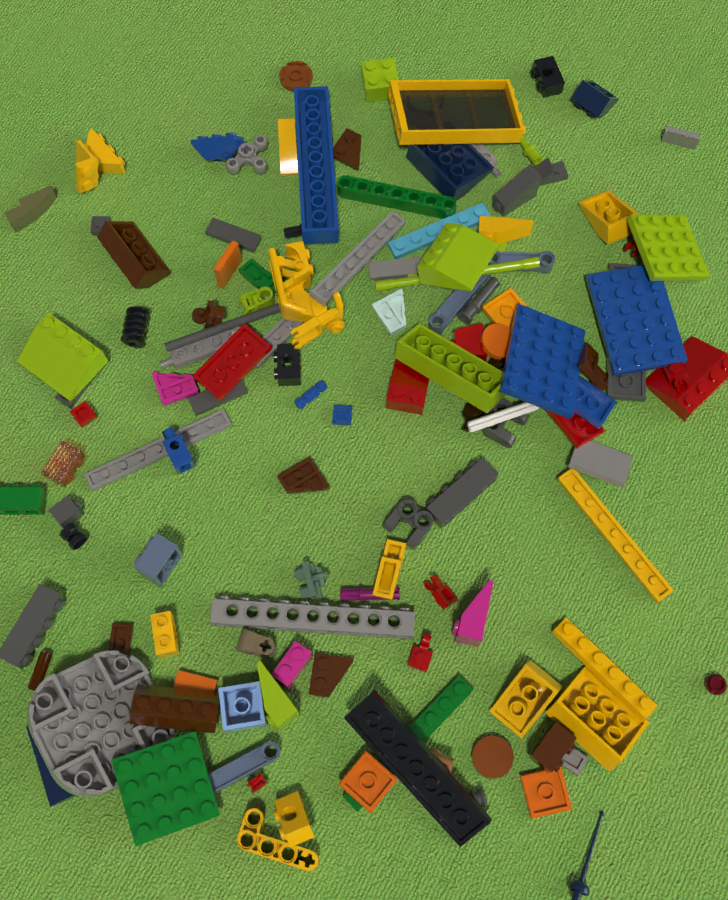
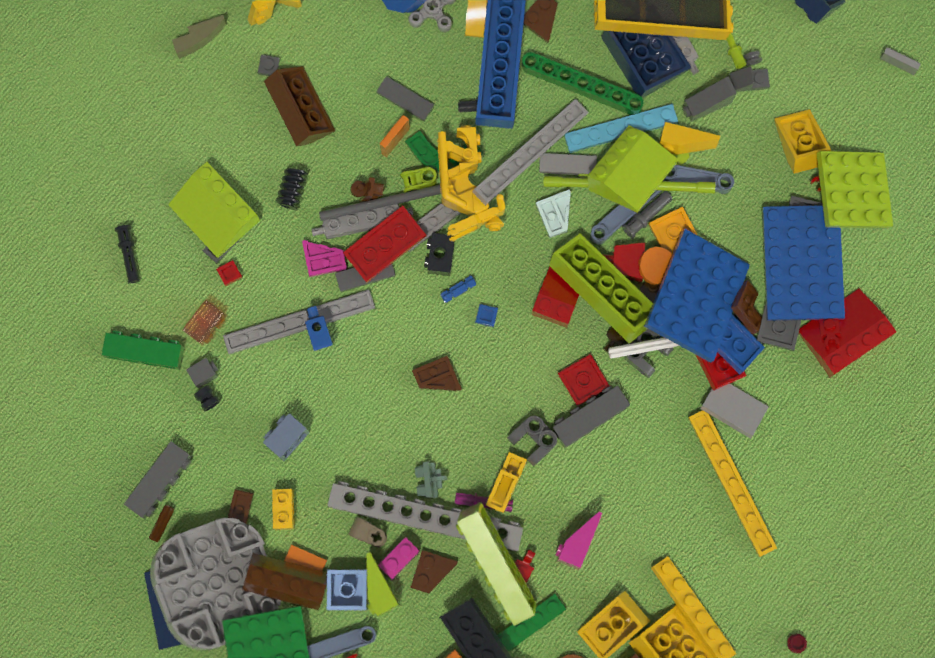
camera: 10 degrees right, 10 degrees up
red plate [423,575,458,610] -> none
none -> lime brick [456,502,537,625]
none -> red tile [557,354,610,406]
none -> dark grey bush [744,51,762,66]

